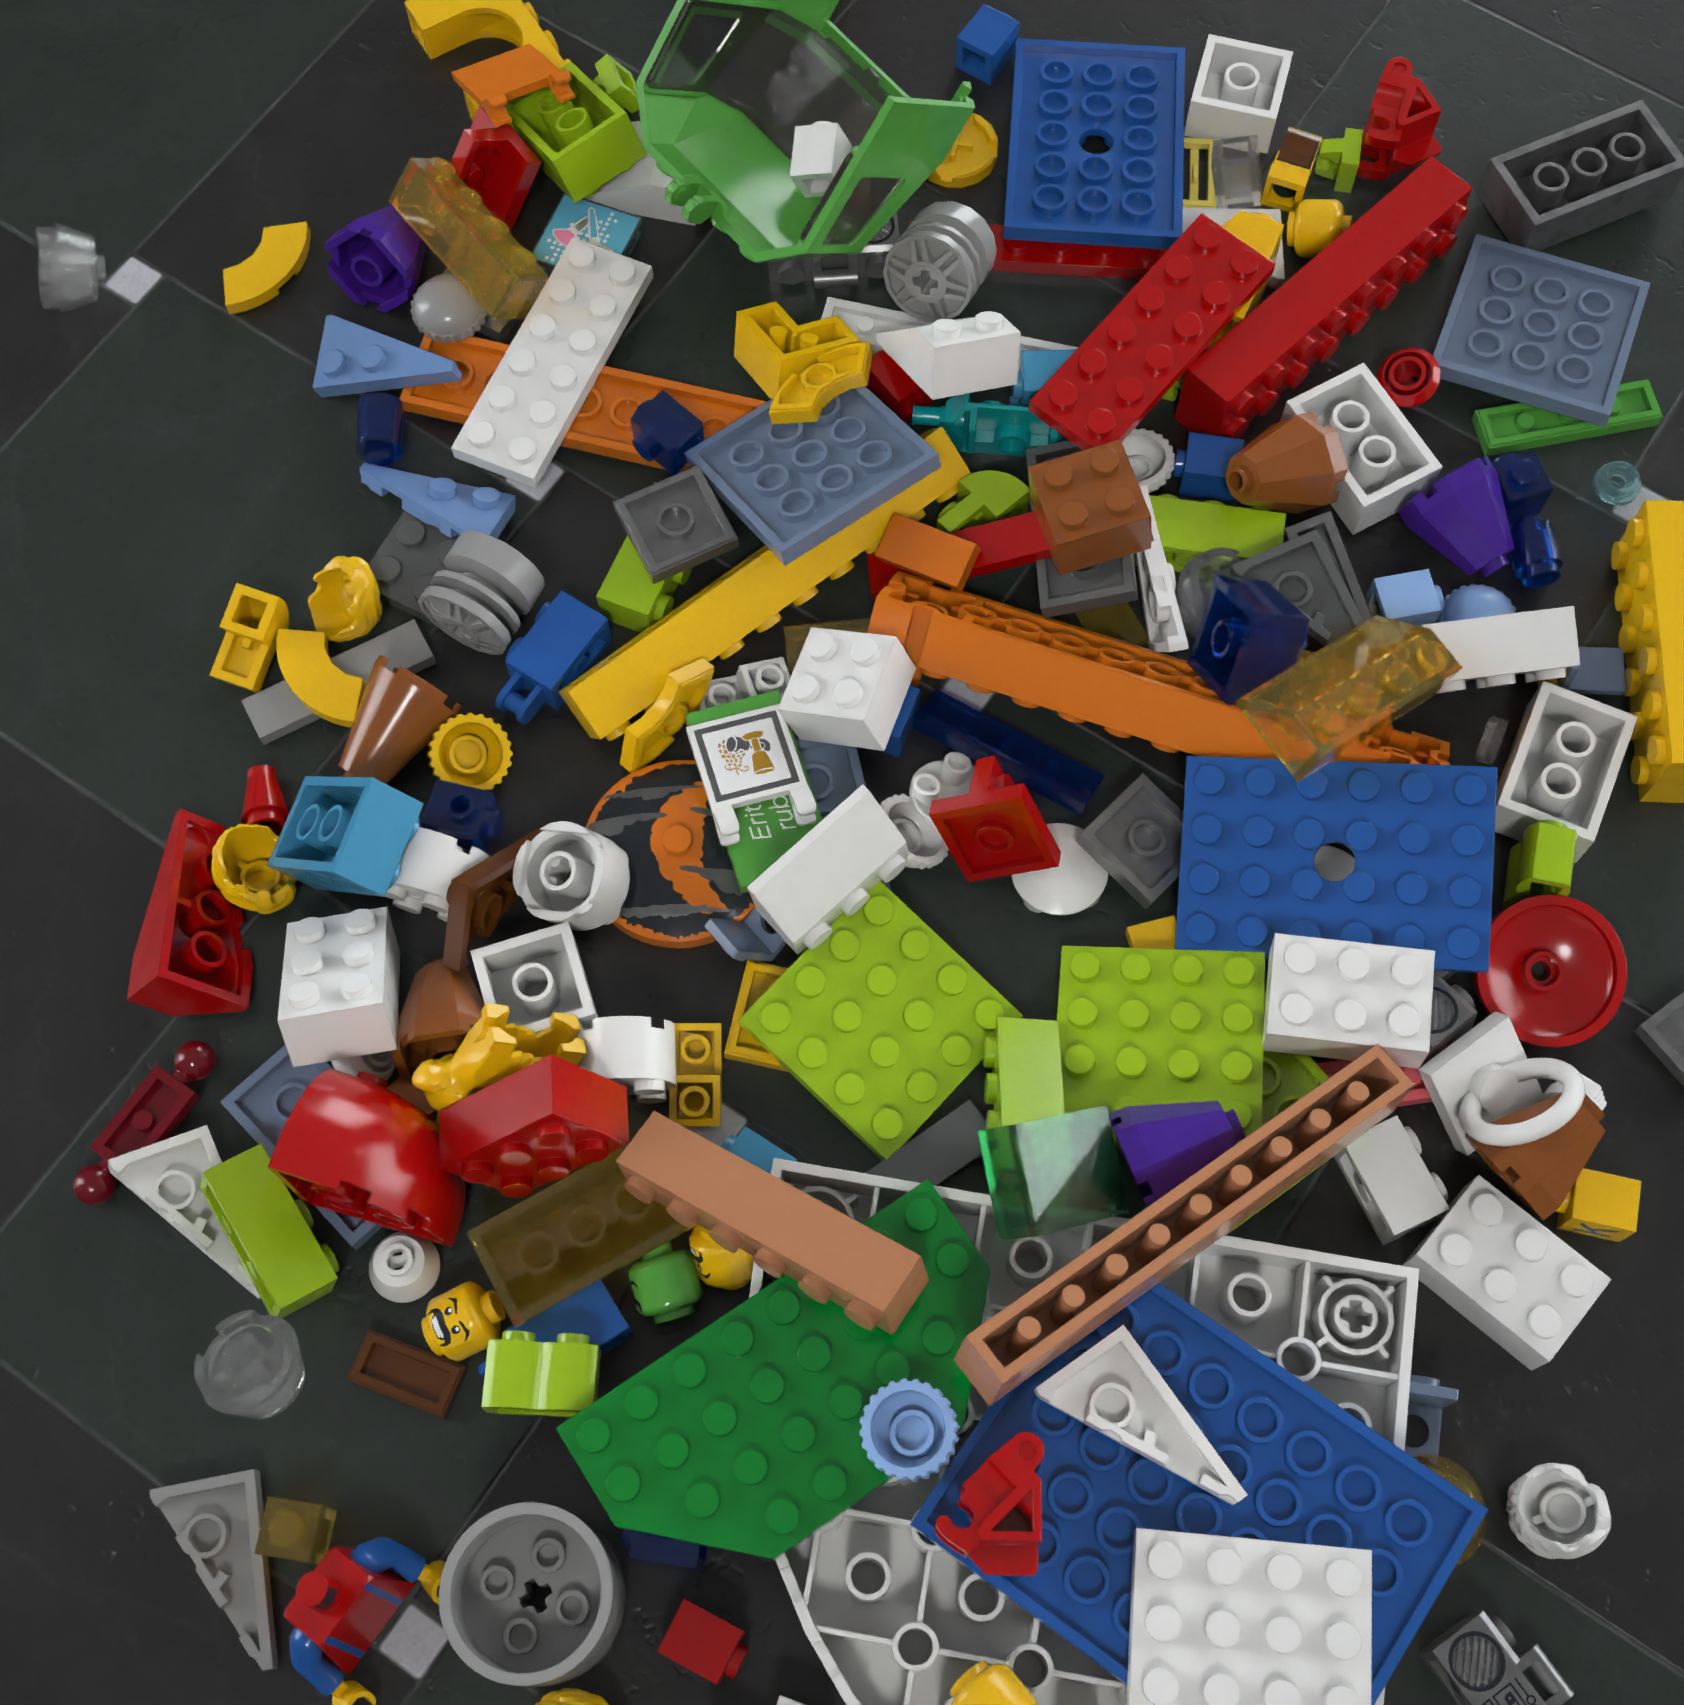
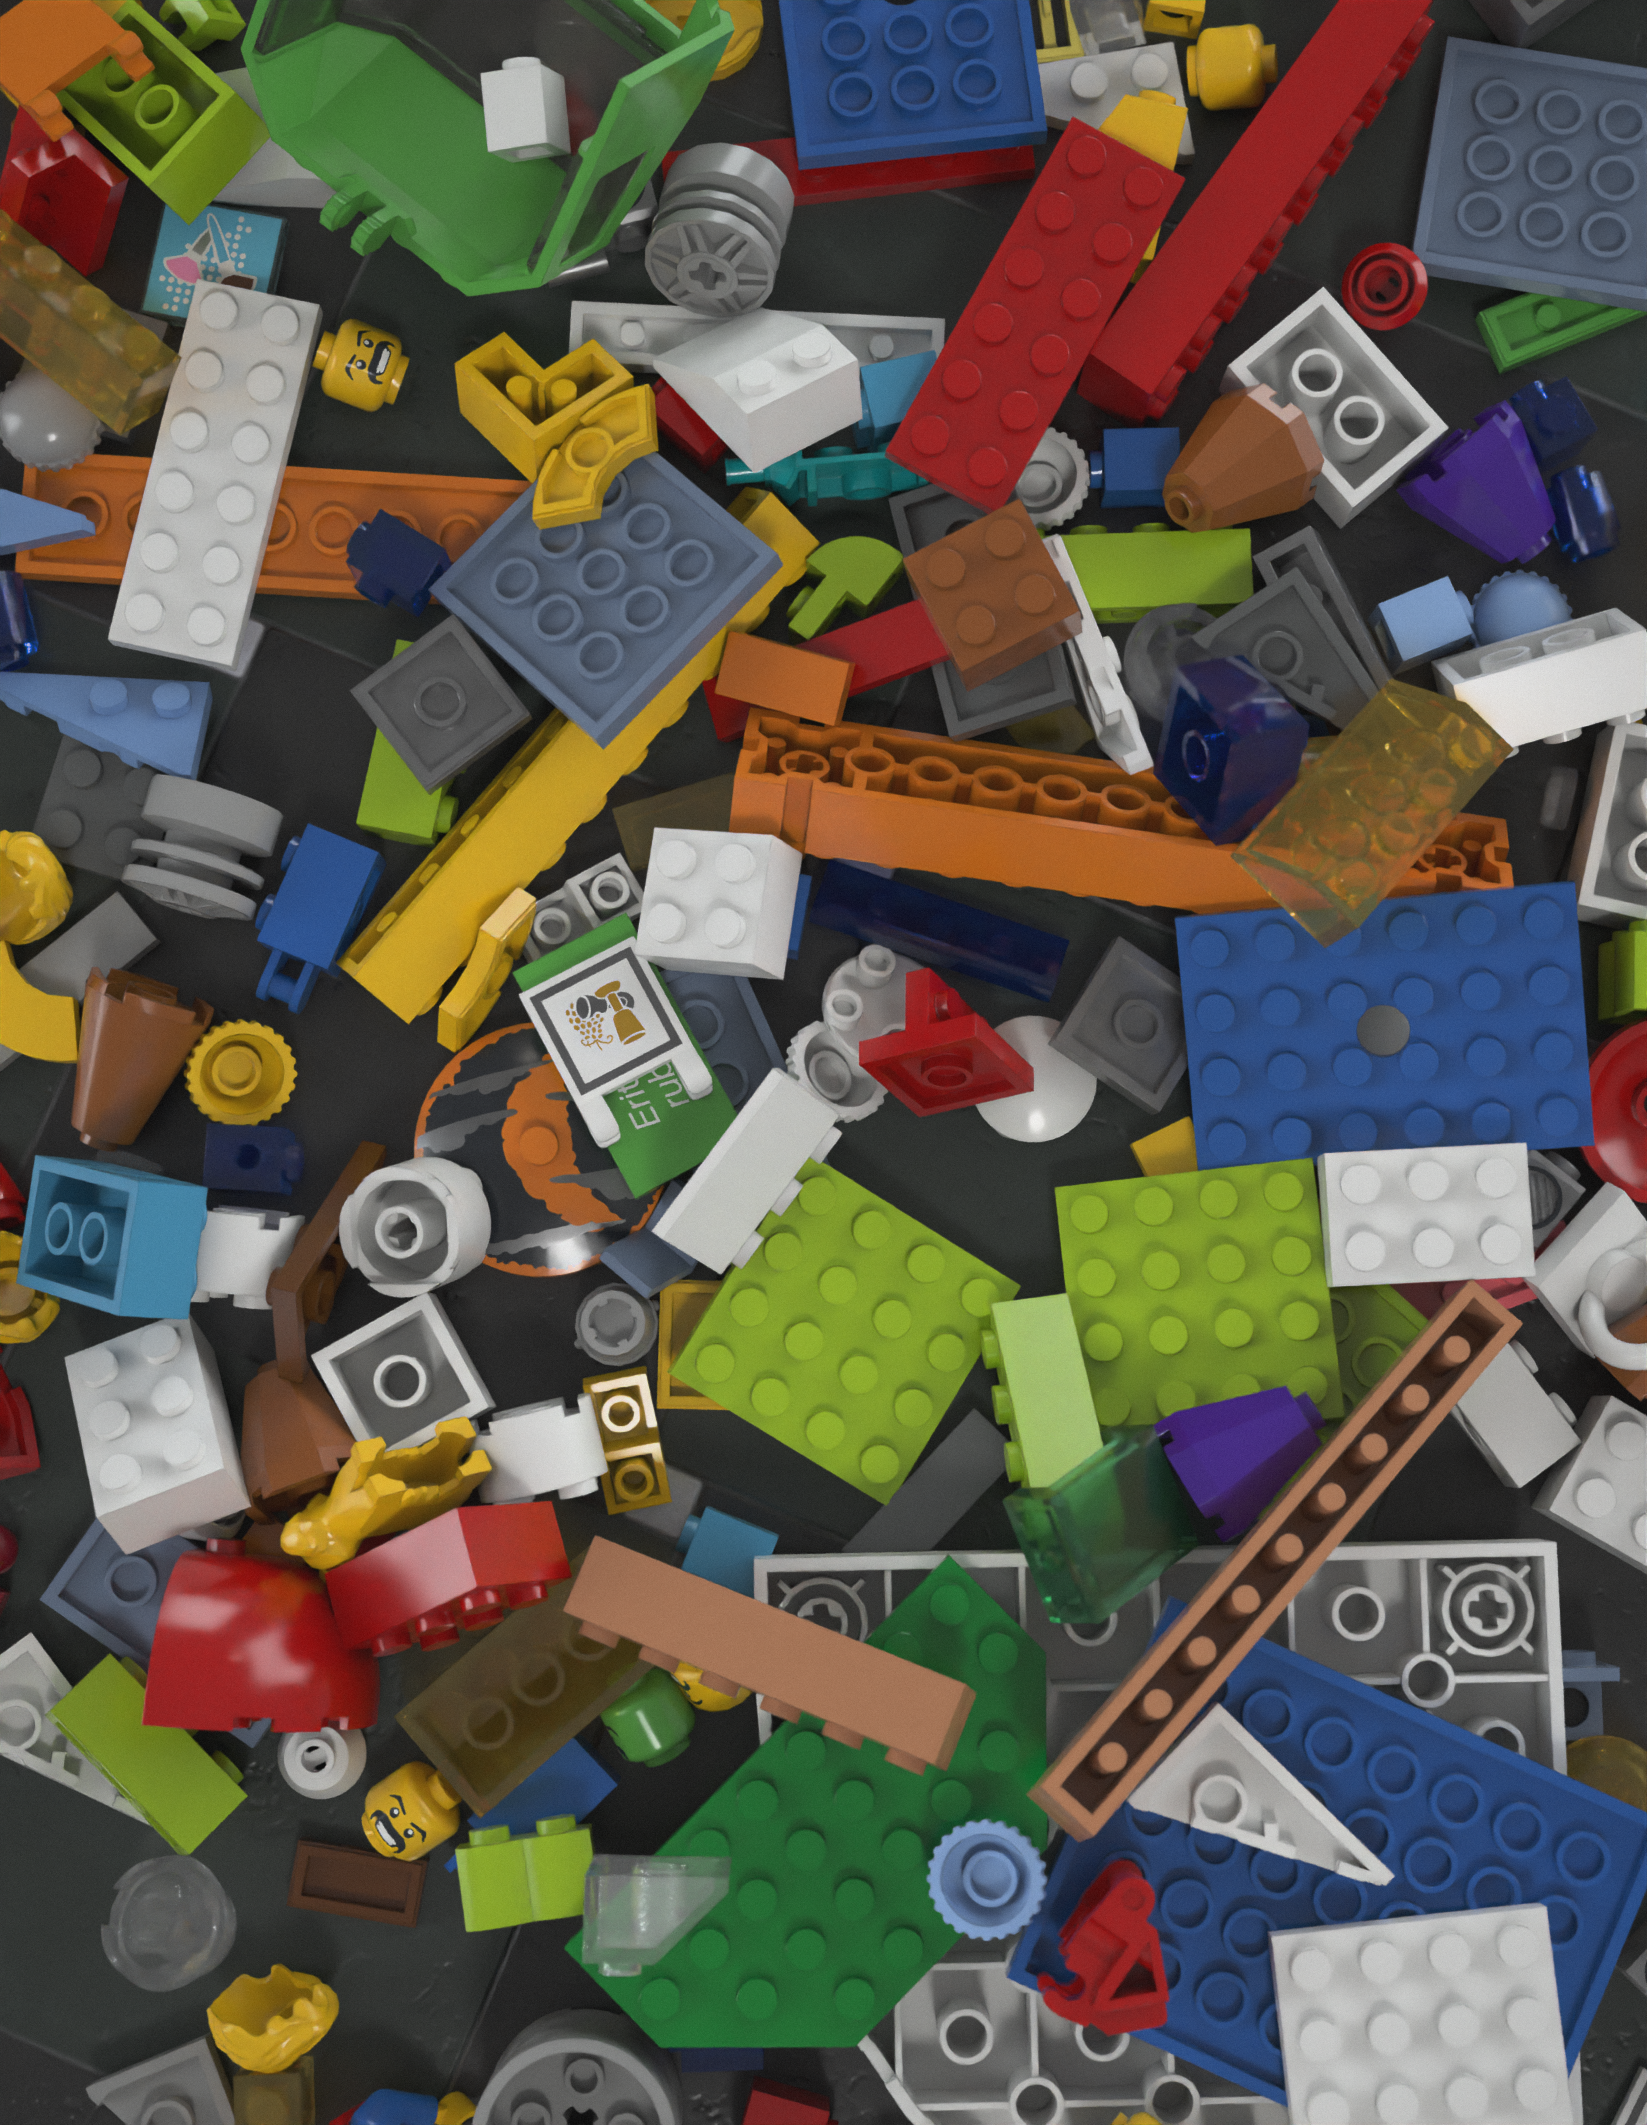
camera: 15 degrees left, 15 degrees up
none -> yellow hair [207,1964,339,2074]
none -> yellow head [312,319,410,412]
none -> light grey piece [574,1283,660,1366]
none -> clear slope [582,1854,732,1976]

